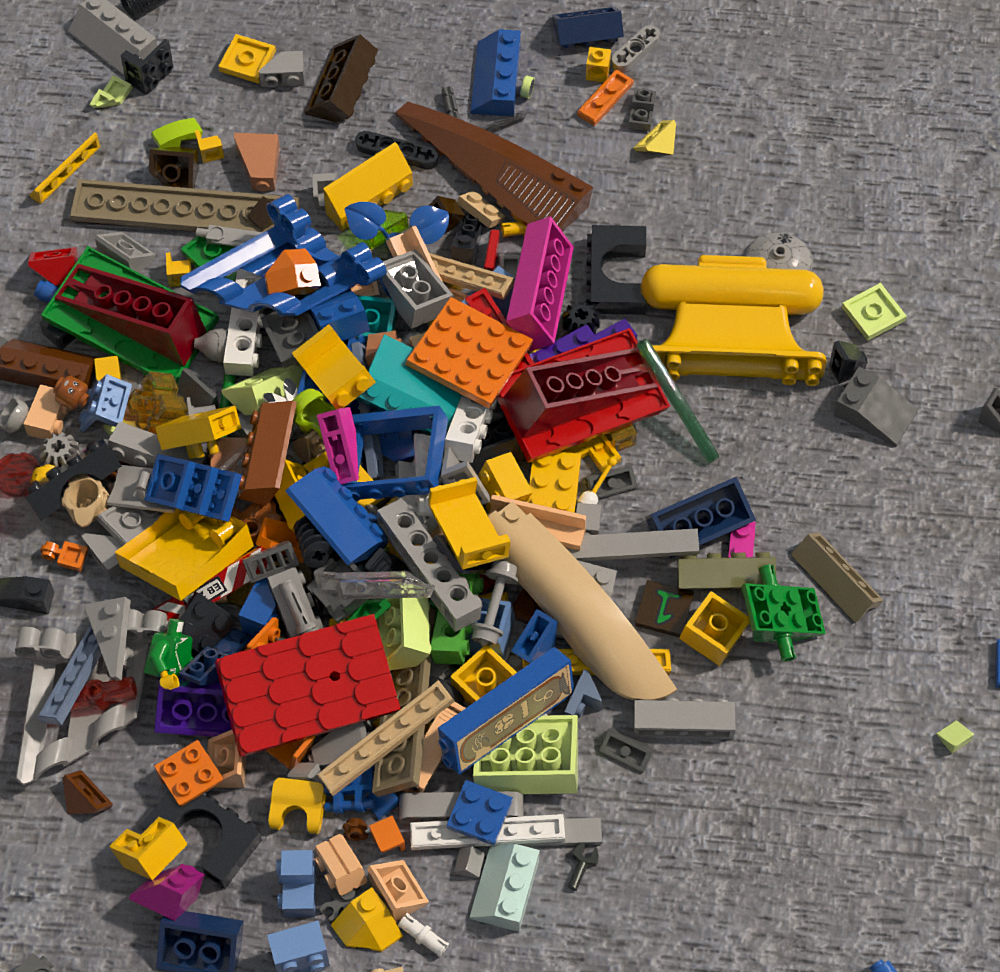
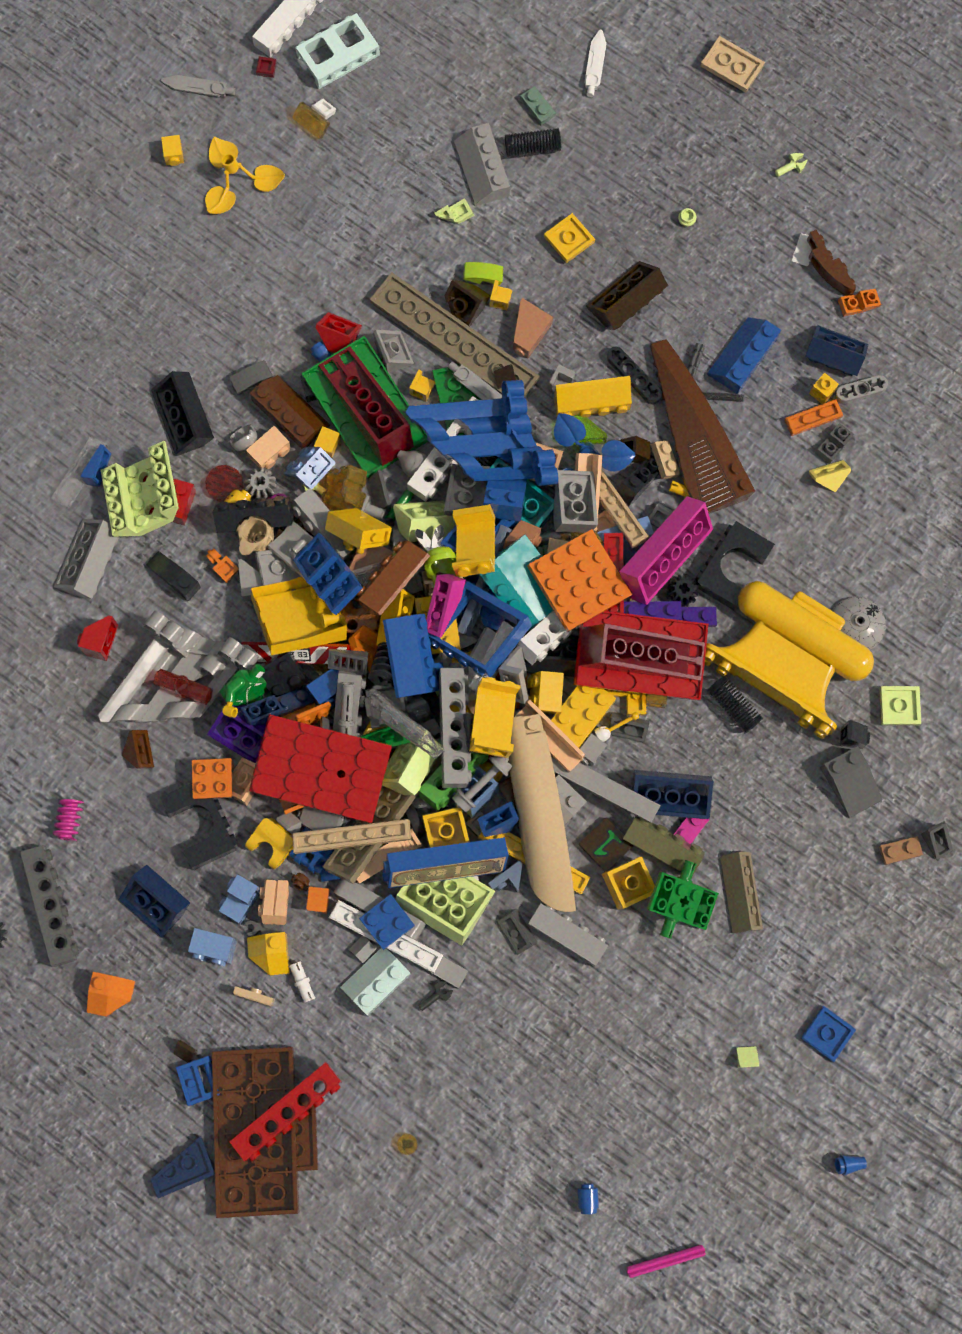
camera: 25 degrees right, 15 degrees up
yellow slope [29,132,100,204] -> none
sand blue tile [38,599,108,725] -> none
dark orange head [53,375,90,410] -> none
light grey wing [85,597,131,681] -> none
yellow panel [109,817,187,881] -> none
black bracket [120,39,174,95] -> none
magenta slope [129,864,205,921] -> none
light grey slope [259,51,305,87] -> none
orange slope [264,249,321,296] -> none
light nougat slope [367,860,429,922] -> none
red tile [484,229,500,271] -> none
yellowish green tile [520,75,535,99] -> none
clear green axle [636,338,719,463] -> none
none -> dark pink piece [52,799,84,842]
none -> black piece [707,675,763,734]
none -> medium nougat plate [879,836,923,865]

